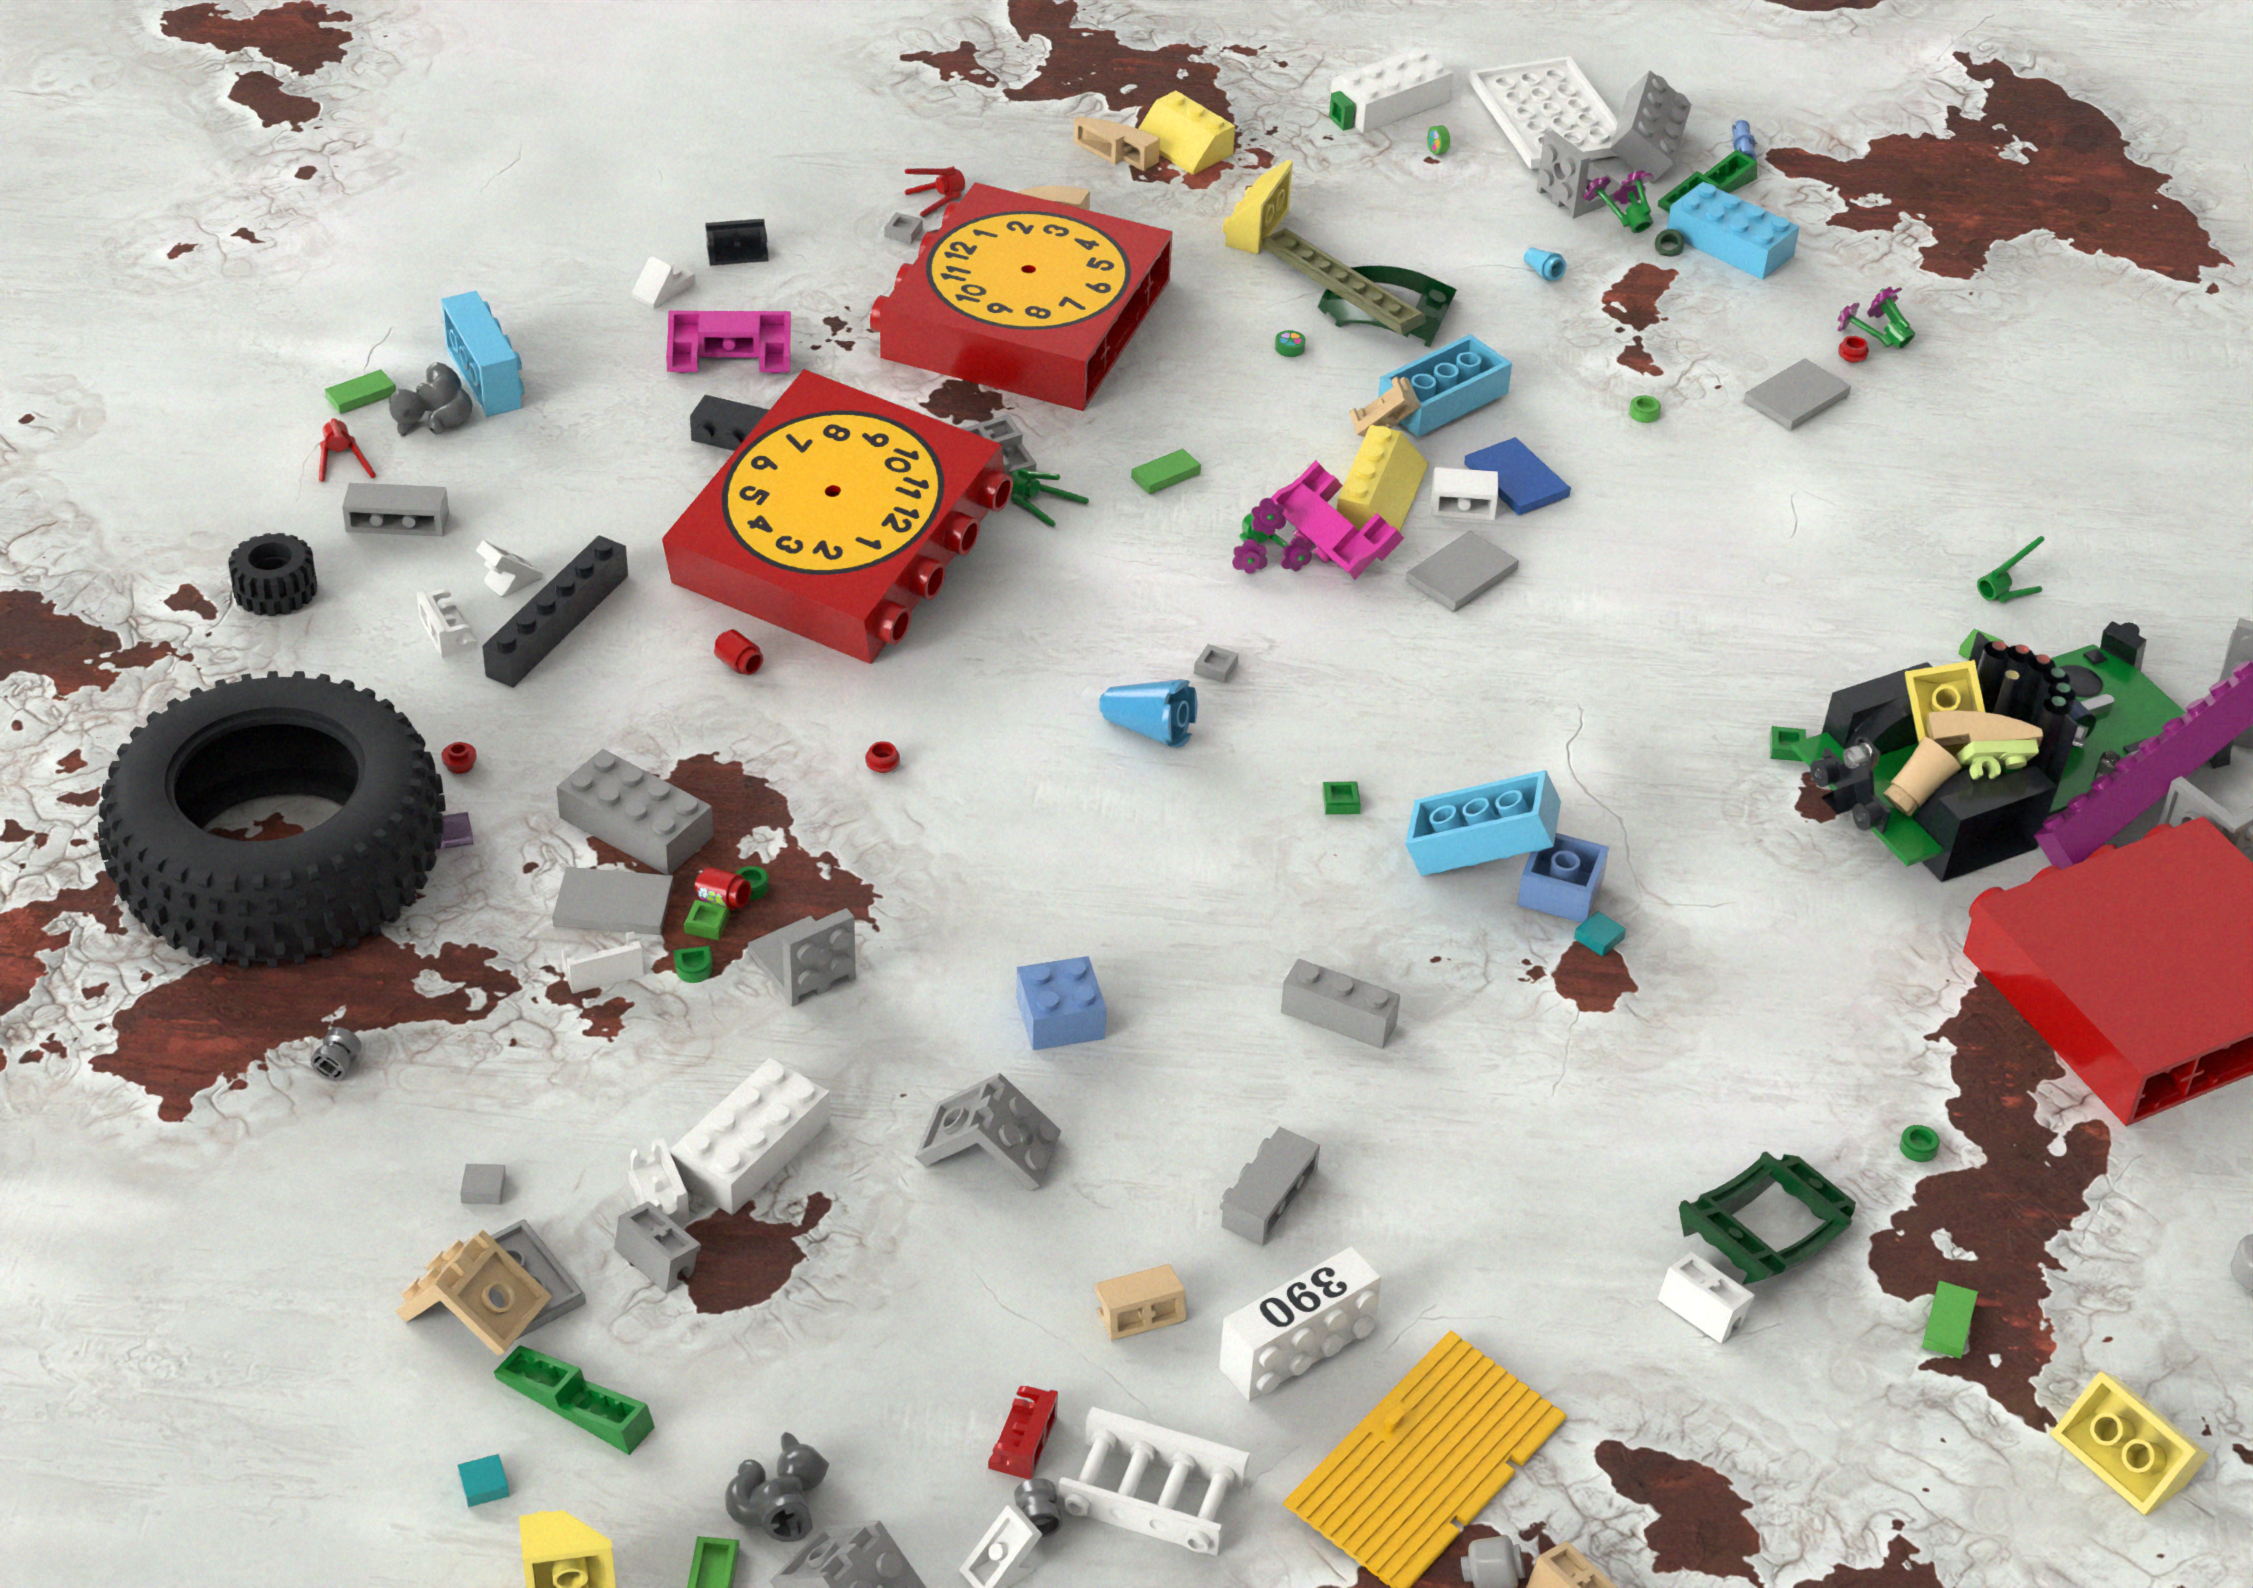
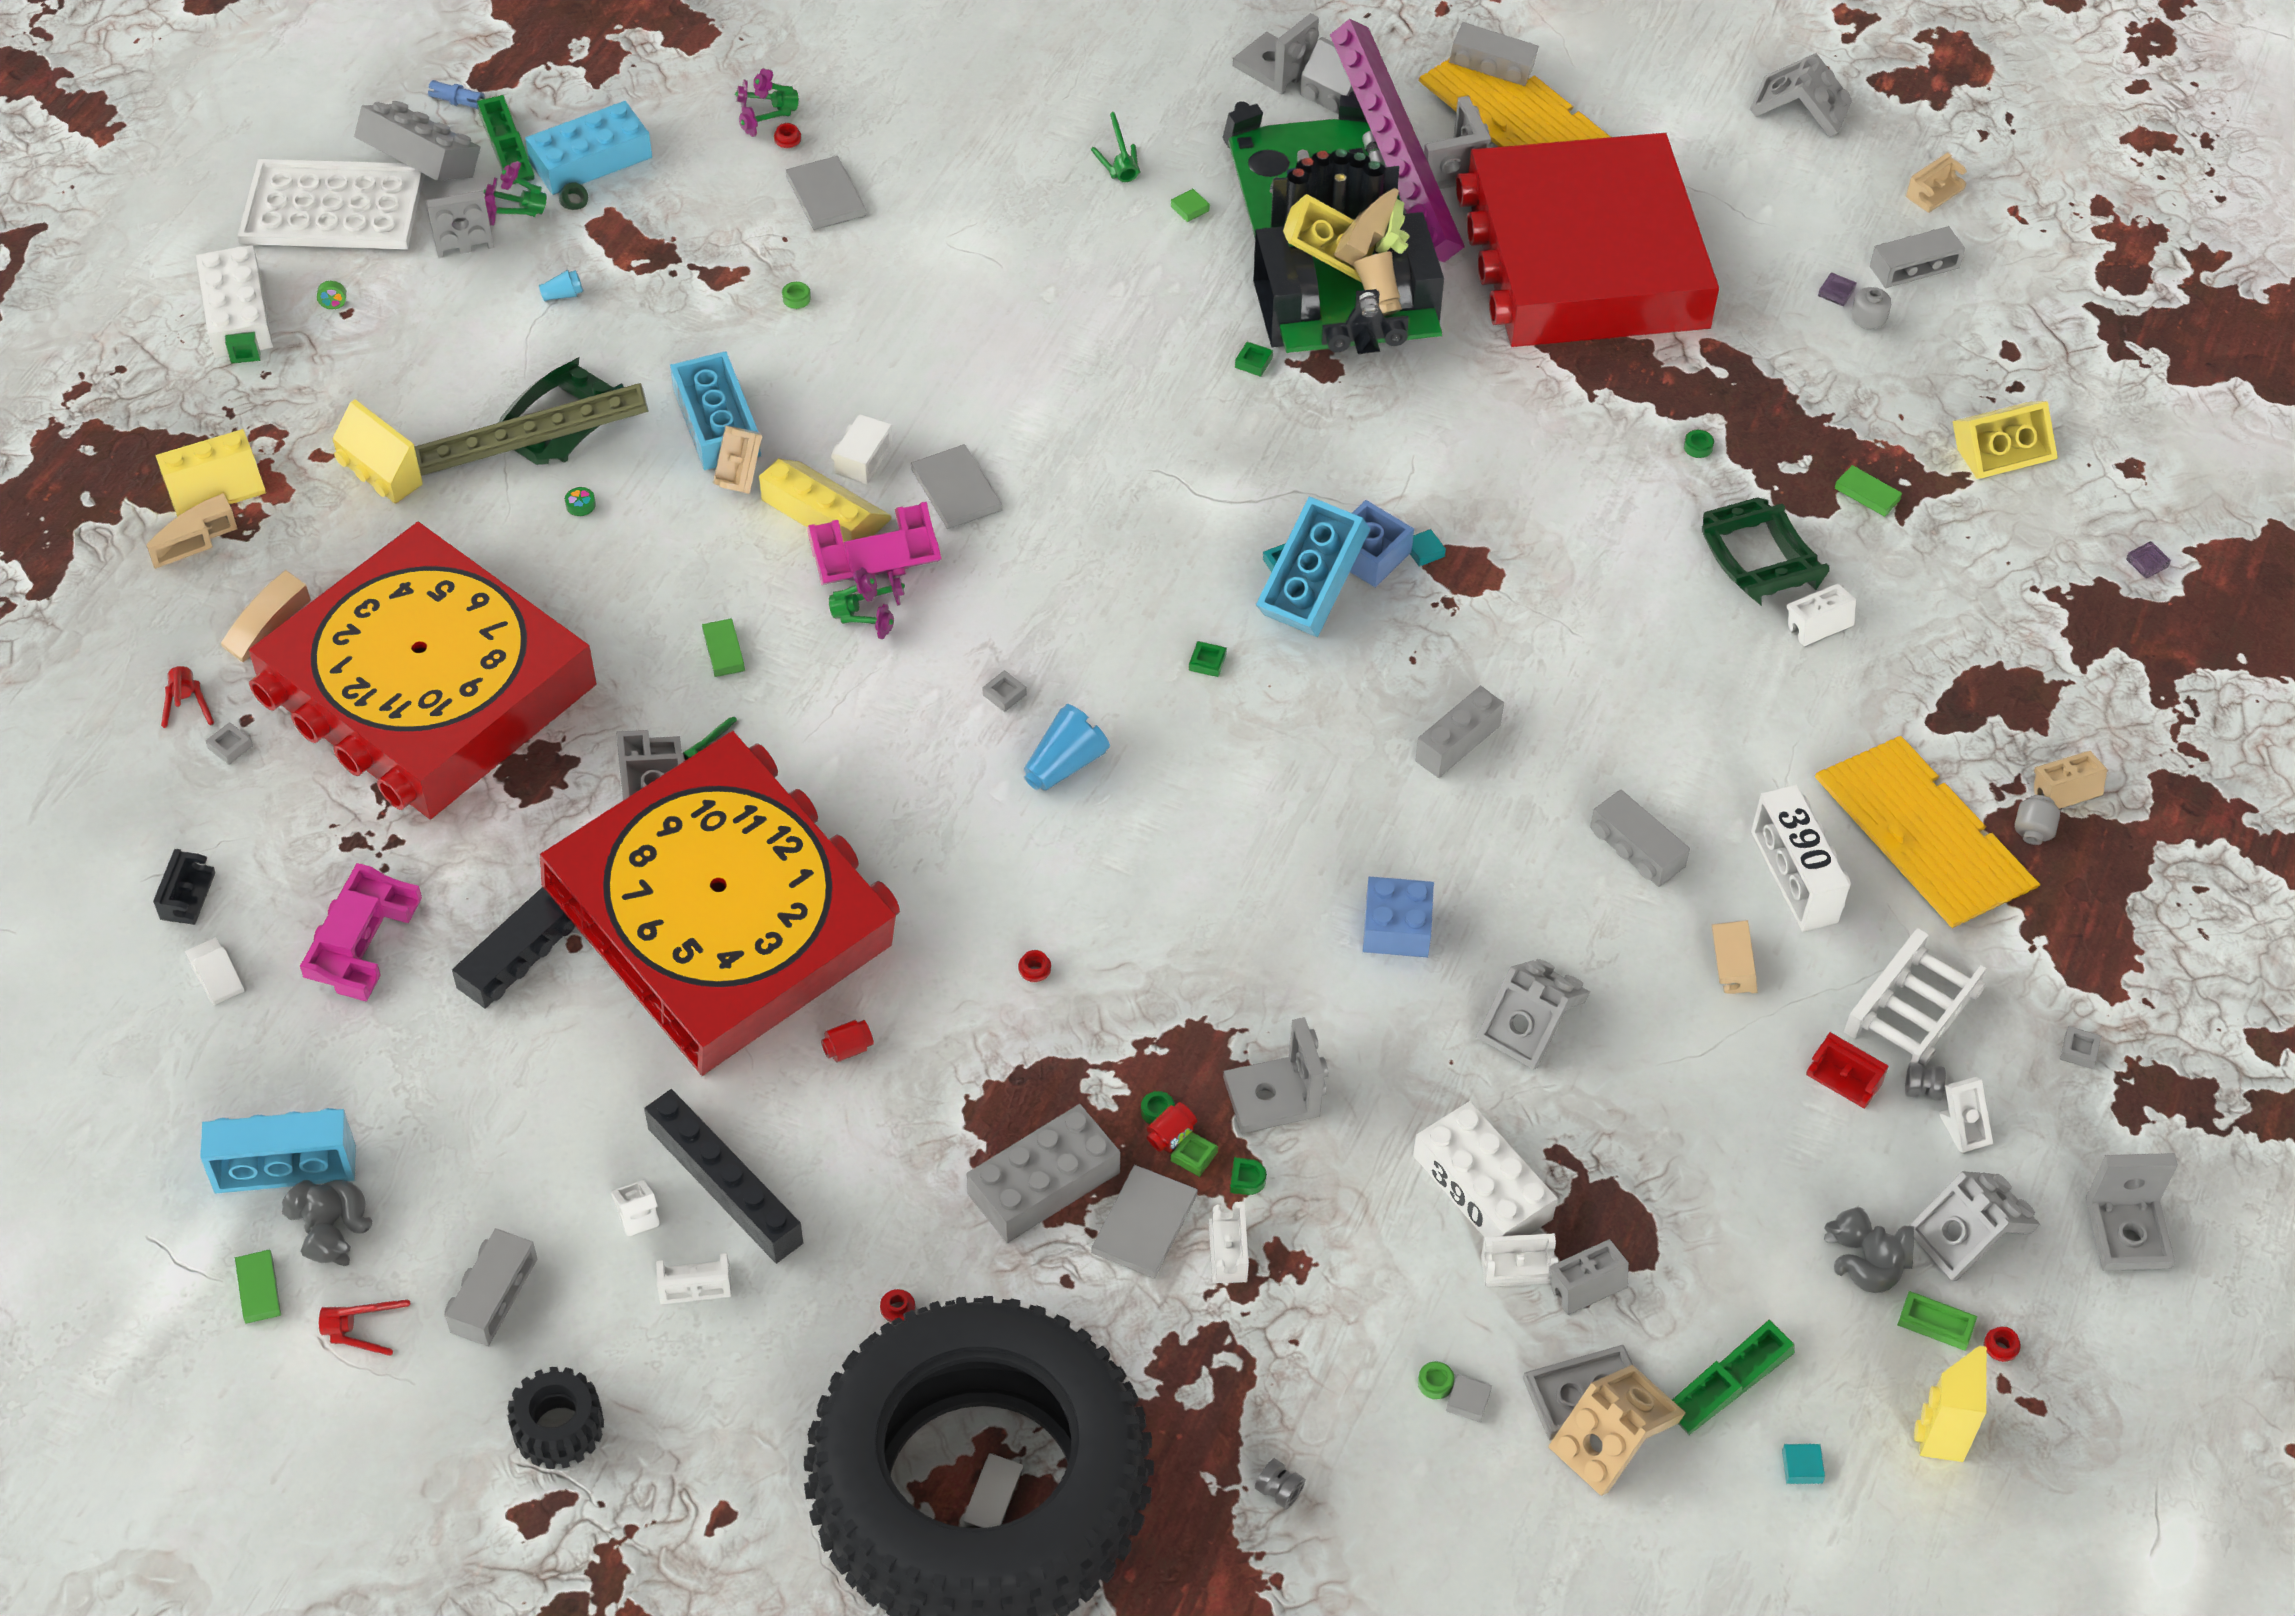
camera: 70 degrees left, 10 degrees up
blue tile [1464,437,1571,515] -> none
none -> bright green tile [1418,1361,1454,1399]

